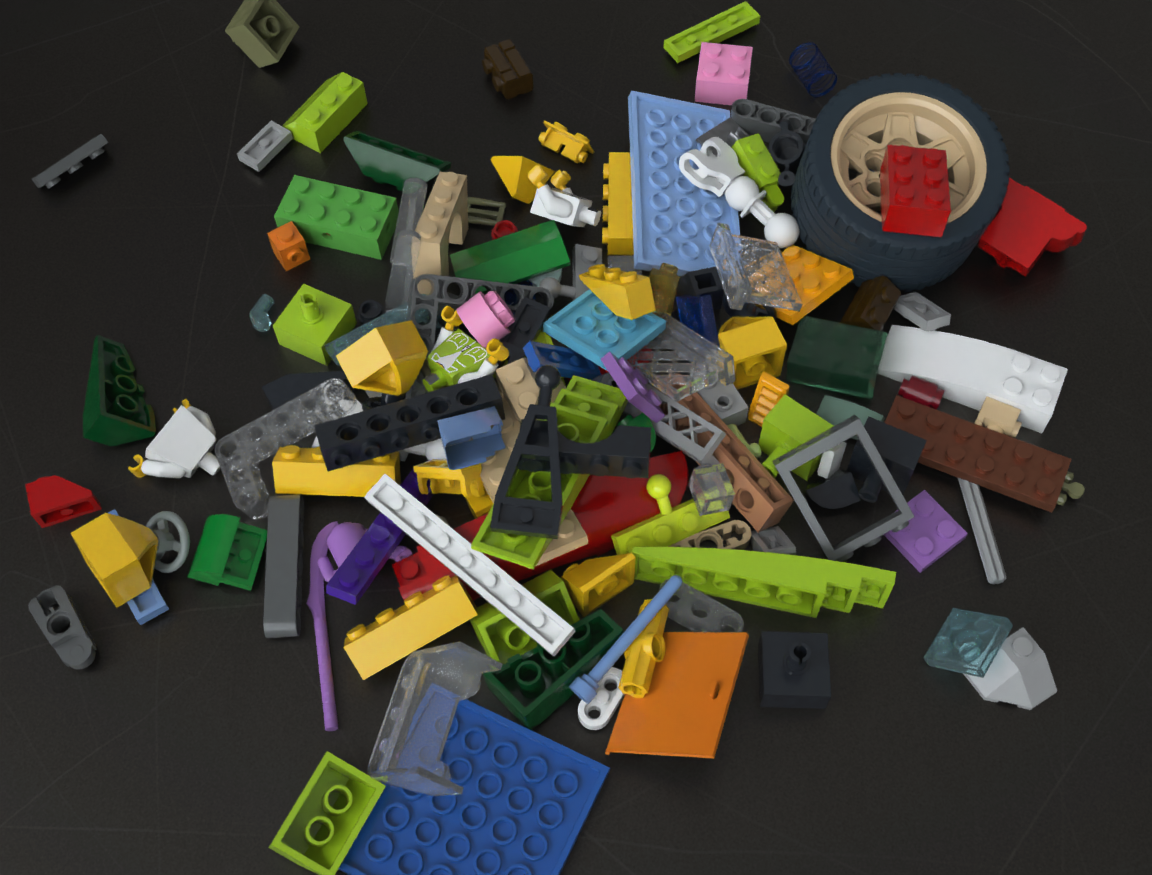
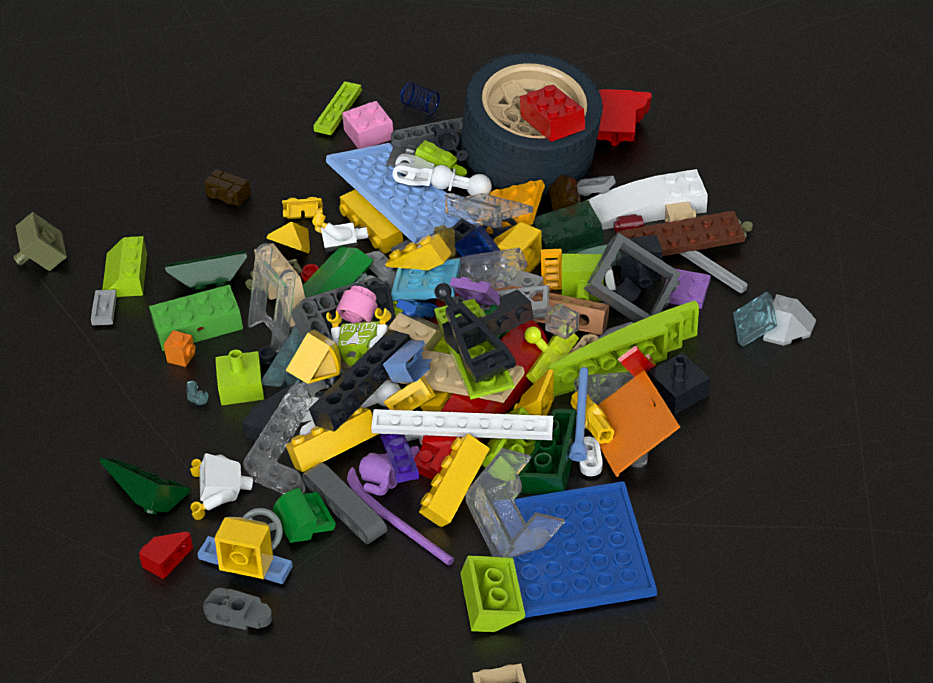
camera: 35 degrees left, 15 degrees down
none -> red slope [618,346,656,377]

